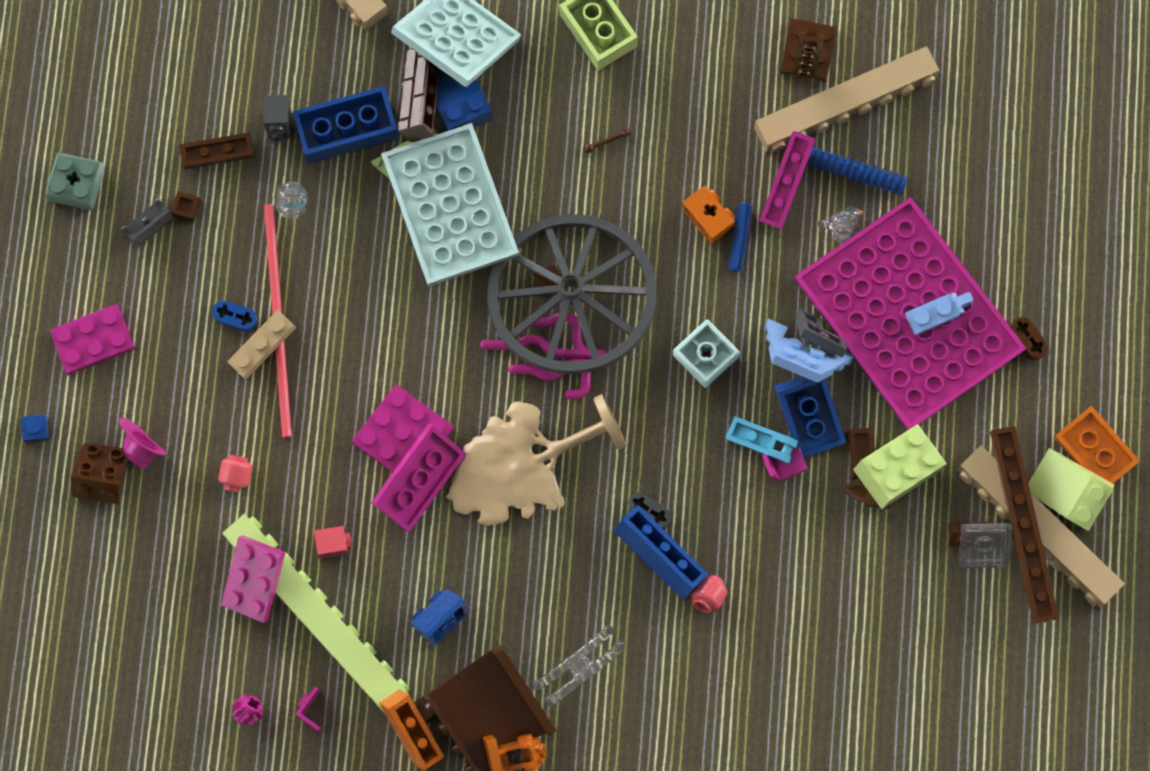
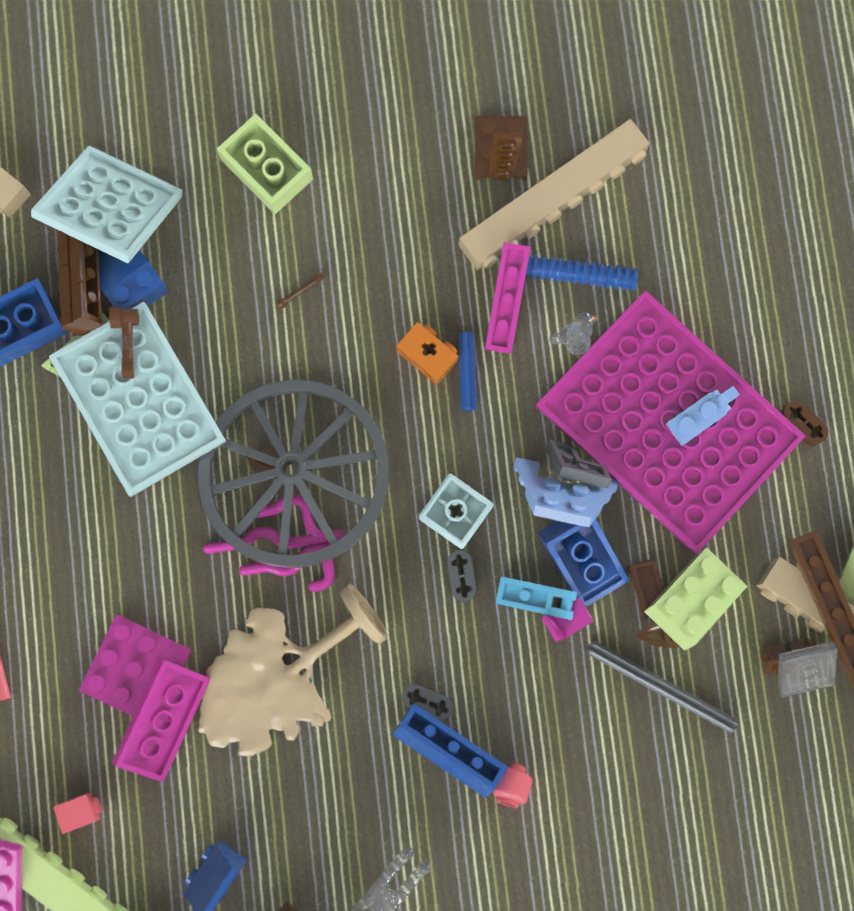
camera: 15 degrees left, 5 degrees up
none -> reddish brown brick [109,306,139,379]
none -> dark grey beam [447,550,476,602]
none -> dark grey axle [587,641,738,733]

